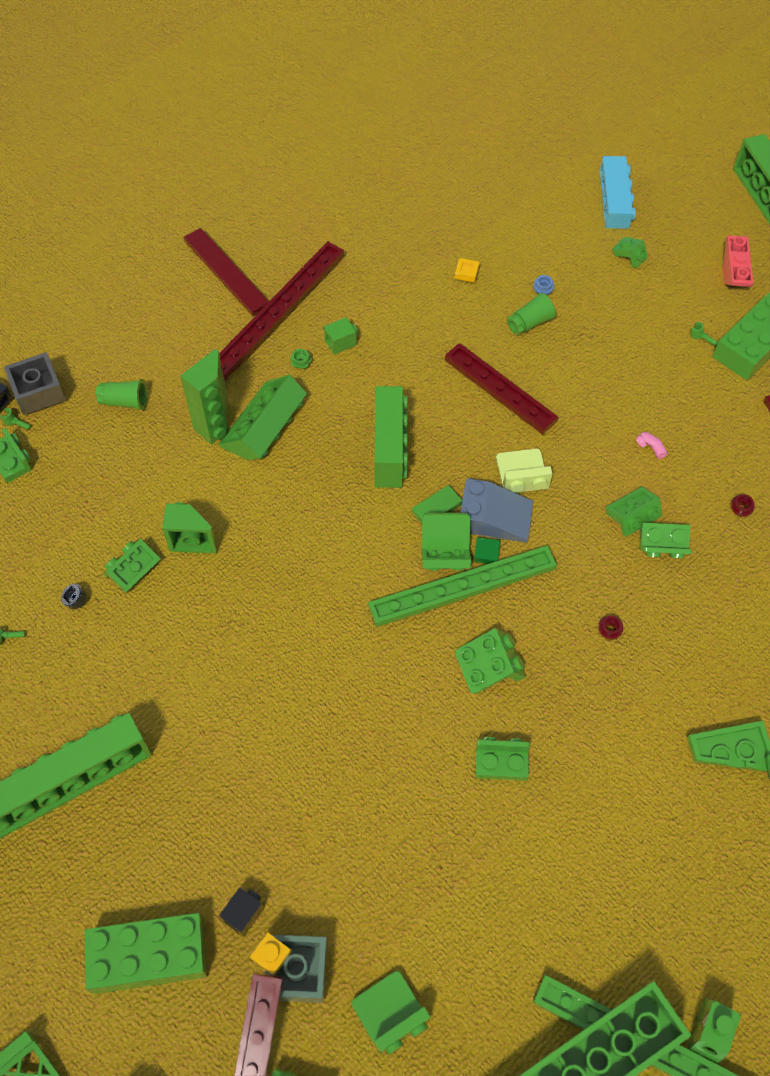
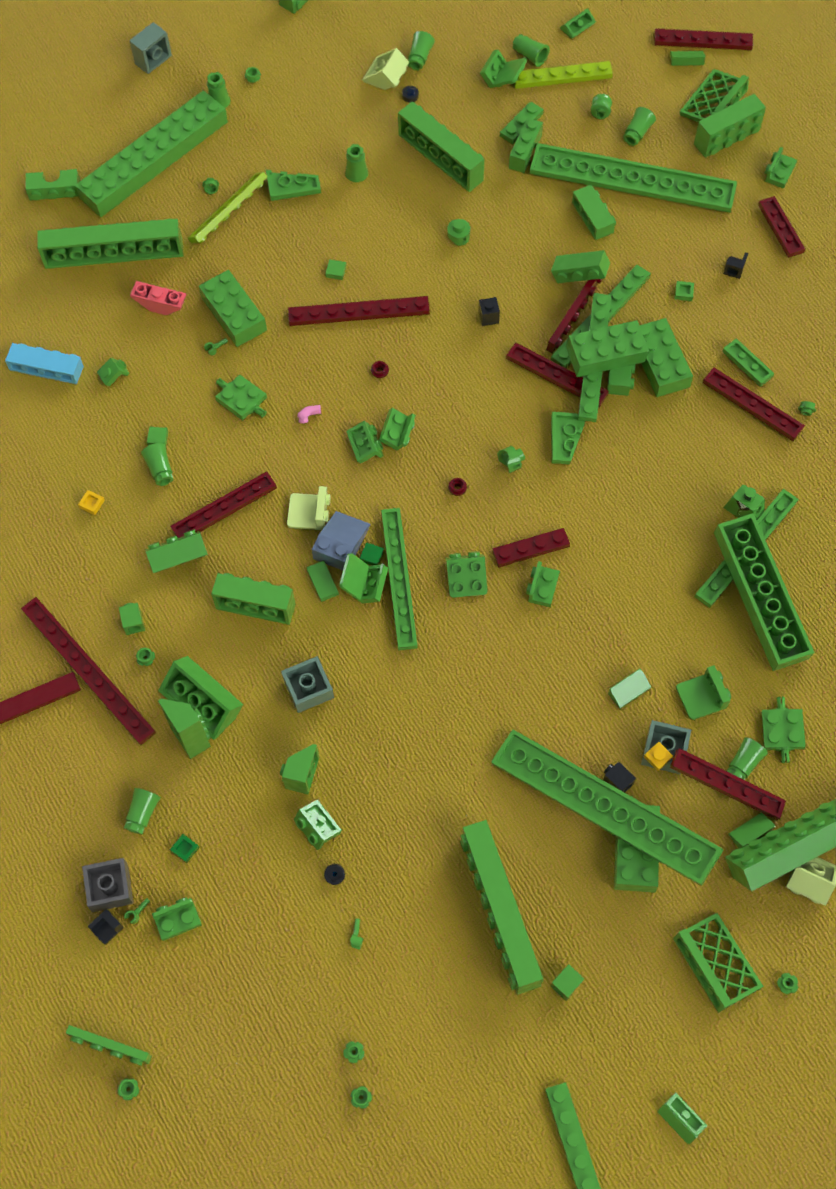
camera: 75 degrees left, 5 degrees up
medium blue plate [533,275,554,295] -> none
none -> bright green brick [145,530,208,573]
none -> bright green tile [147,427,169,446]
none -> green tile [170,834,199,863]
none -> bright green plate [215,375,267,420]
none -> sand green brick [281,656,334,713]
none -> bright green plate [491,729,723,887]
none -> dark red plate [492,528,570,568]
none -> bright green piece [497,446,525,473]
none -> slope [608,669,651,709]

